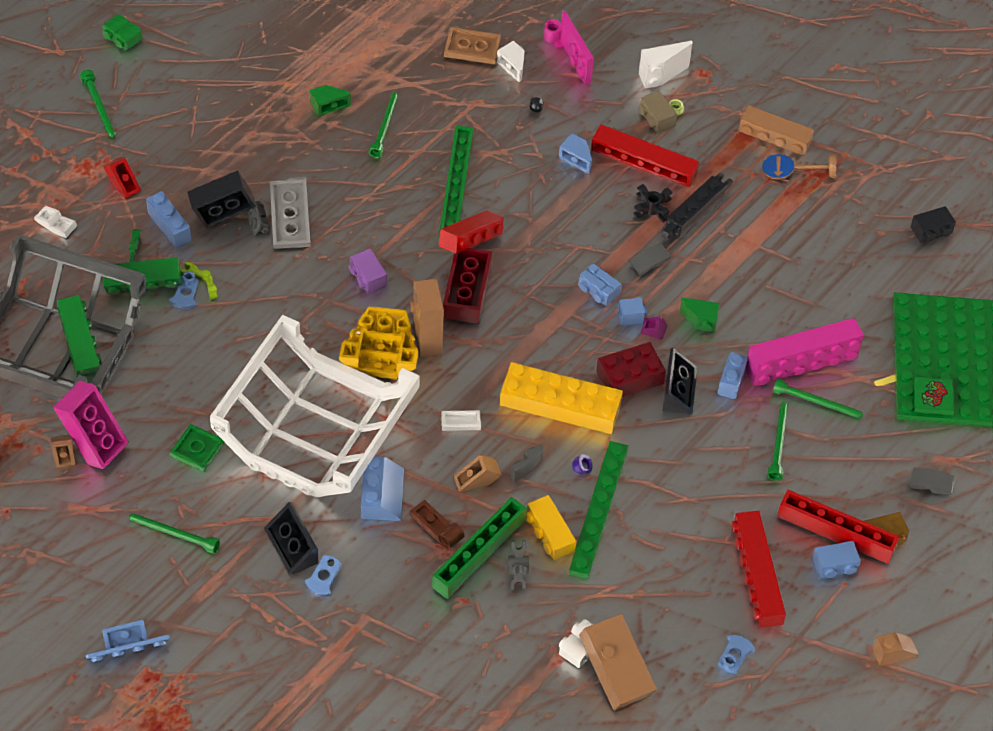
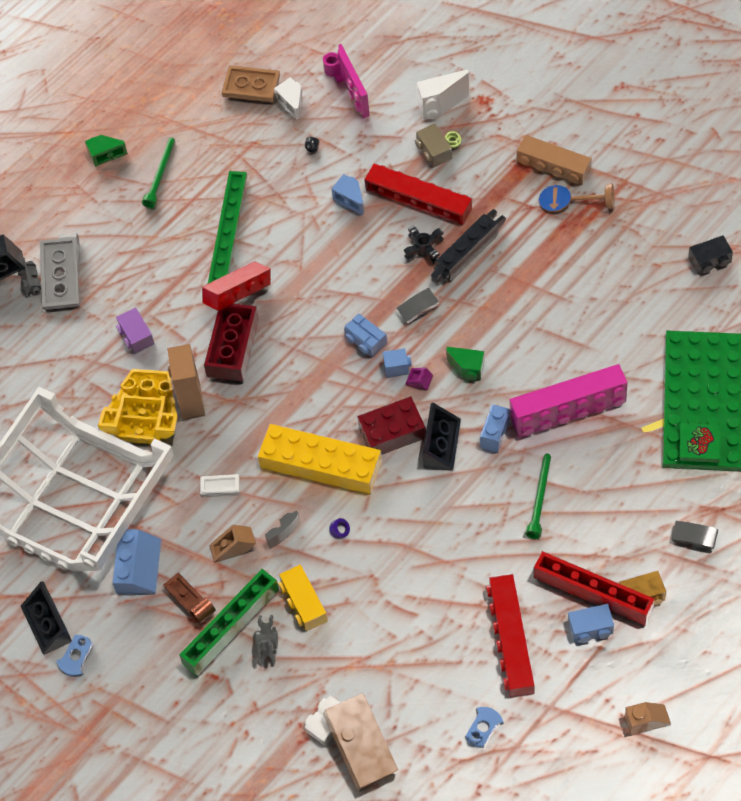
camera: 10 degrees right, 5 degrees up
green plate [569,441,629,579] -> none
green piece [773,378,863,418] -> none

